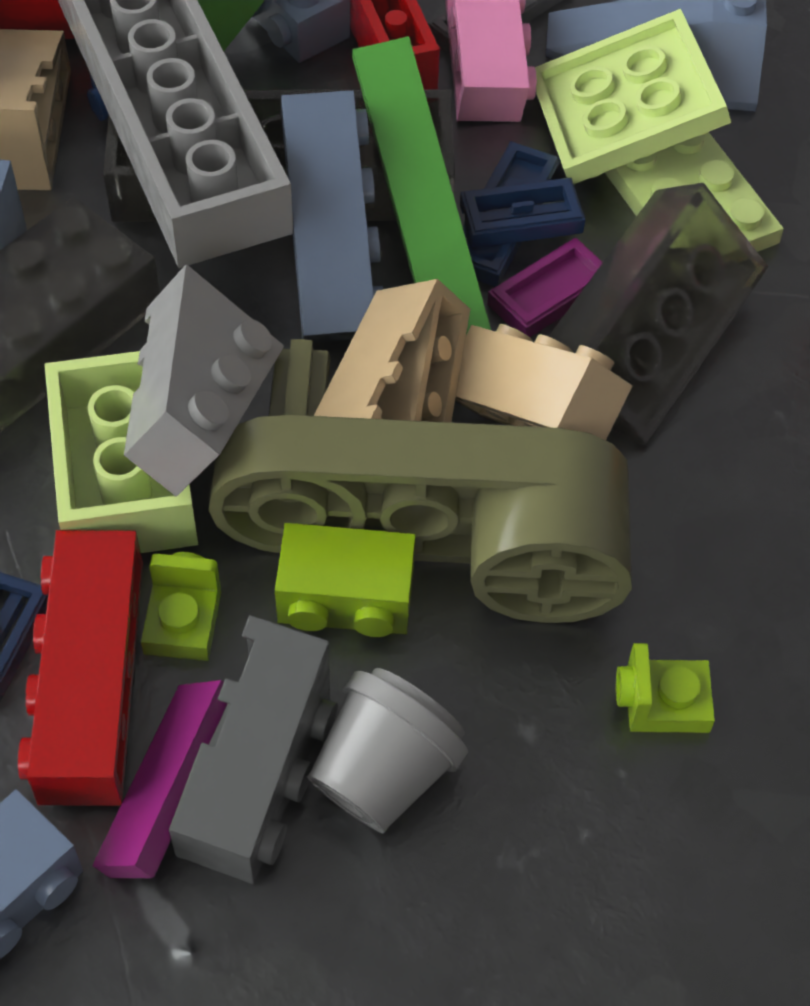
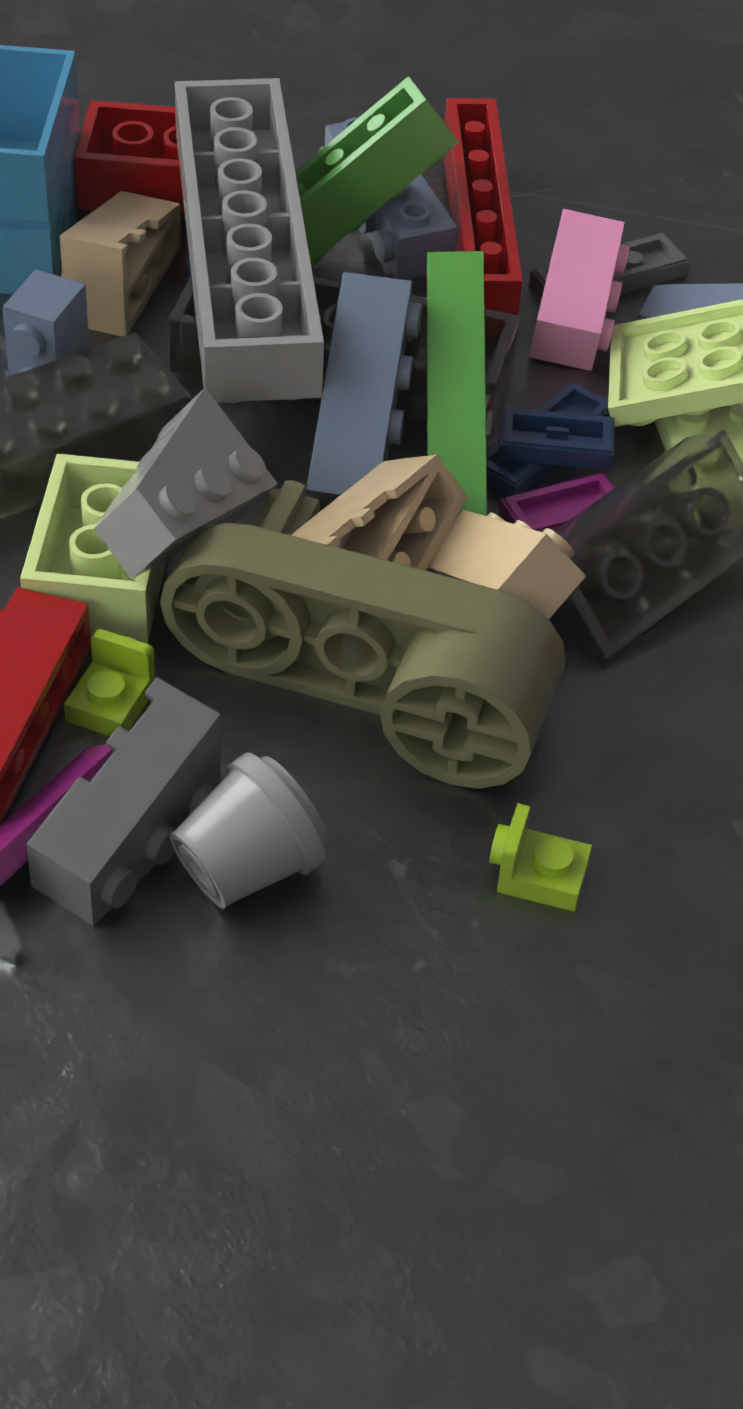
camera: 15 degrees right, 10 degrees down
lime brick [275,523,415,637] -> none

